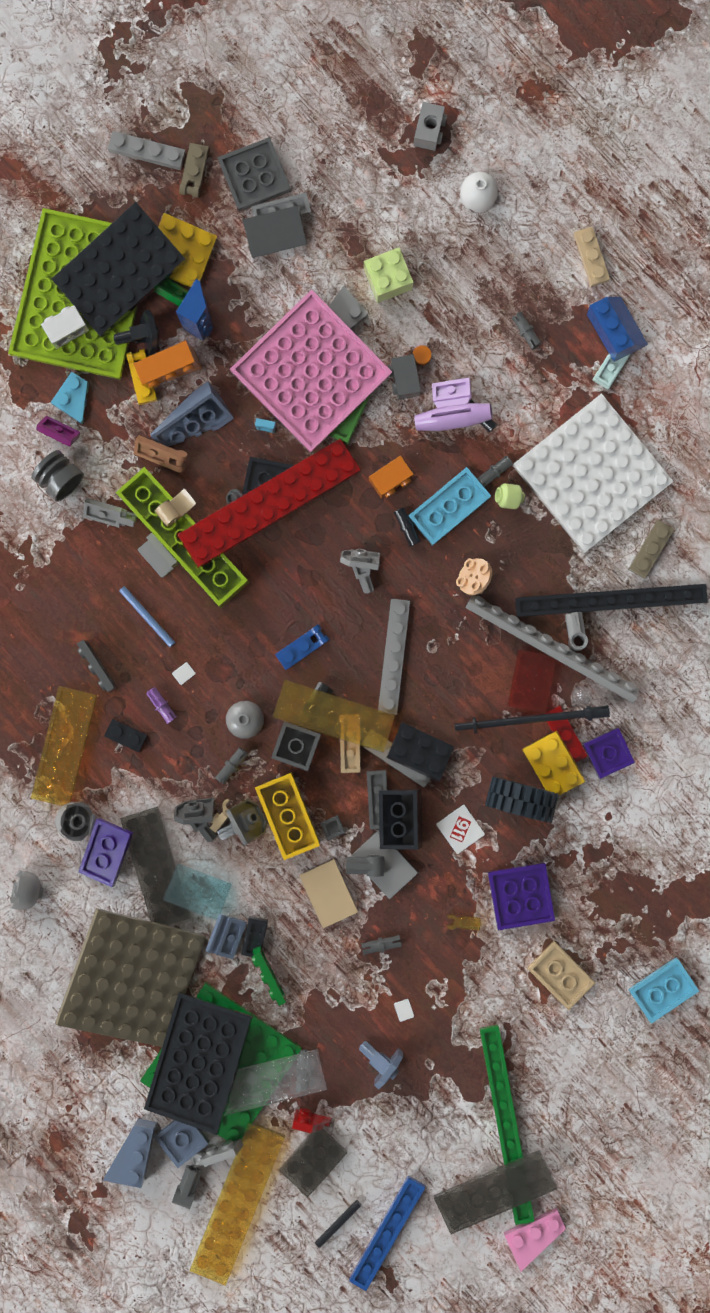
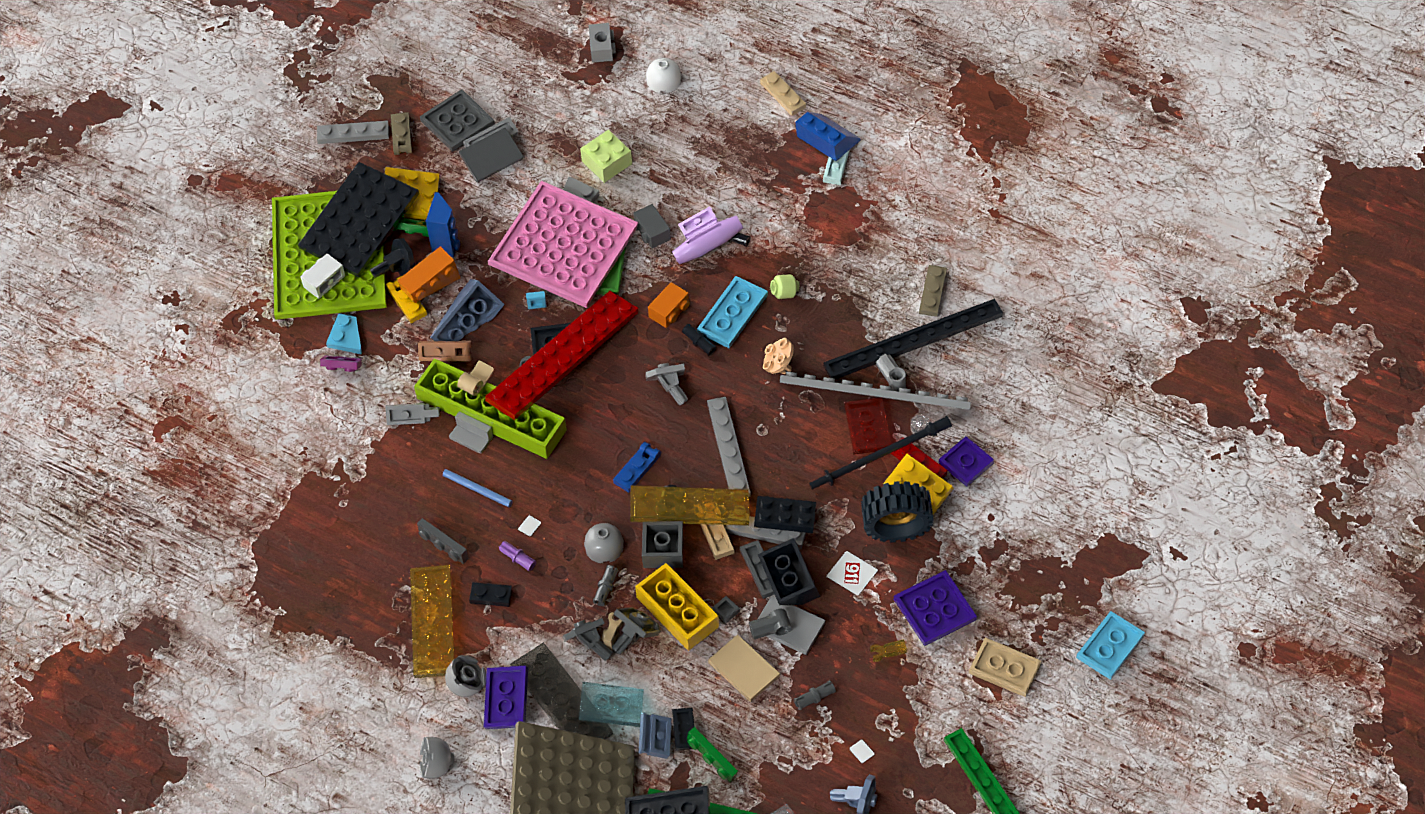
camera: 15 degrees left, 30 degrees down
dark grey wheel [31,450,84,502] -> none
orange tile [413,345,431,366] -> none
dark grey axle [477,456,513,487] -> none
dark grey pin [511,312,542,350] -> none
white plate [513,393,674,553] -> none

